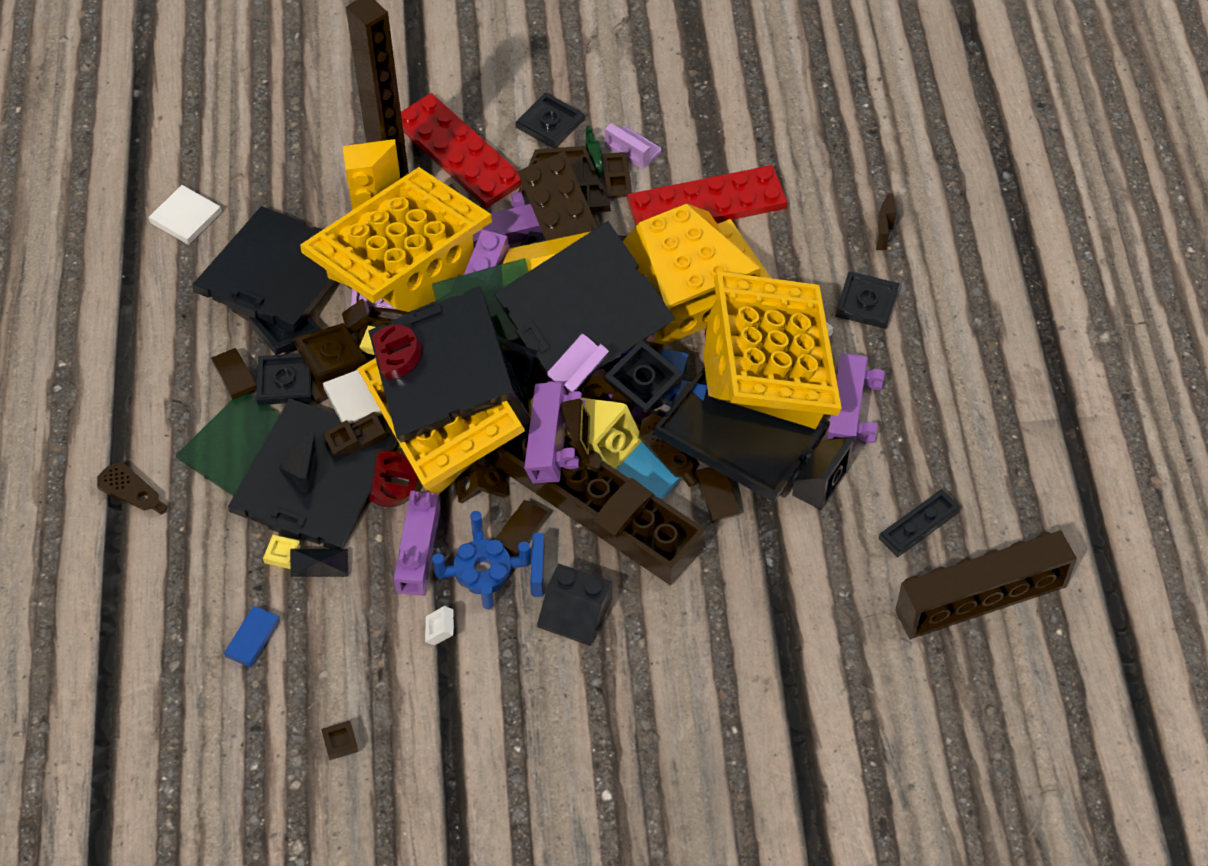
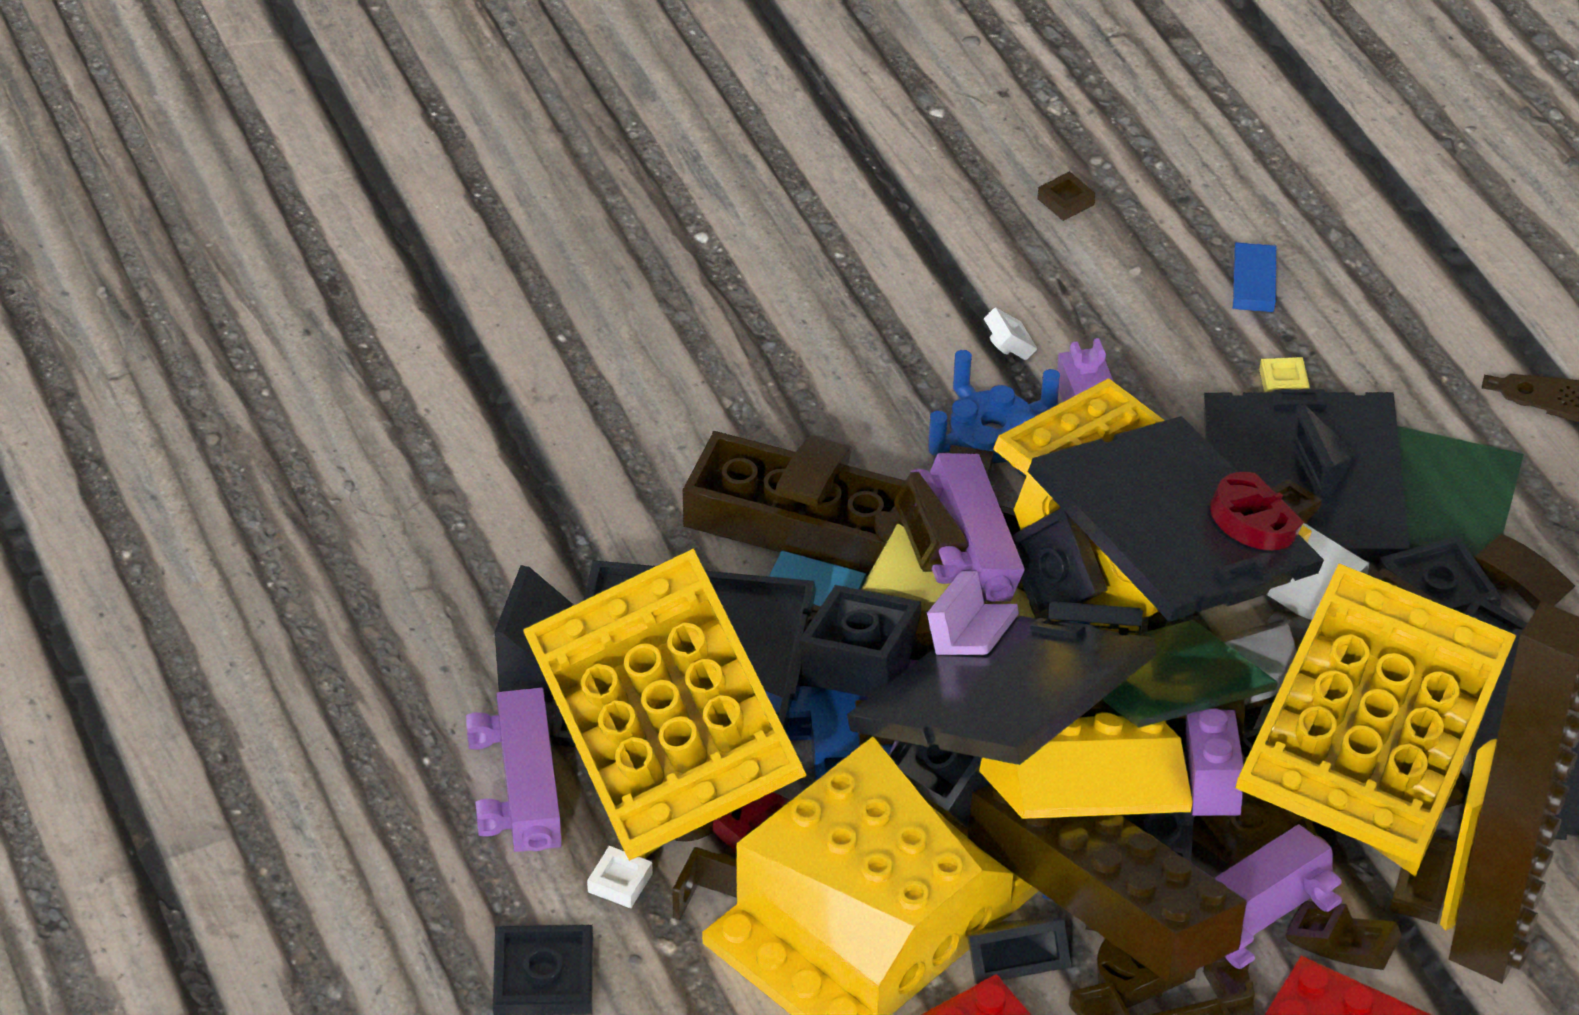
camera: 160 degrees right, 10 degrees down
black slope [290,549,348,577] -> none
blue tile [530,533,545,597] -> none
black slope [537,563,612,646] -> none
black tile [879,489,961,558] -> none
dark brown brick [895,530,1077,640] -> none

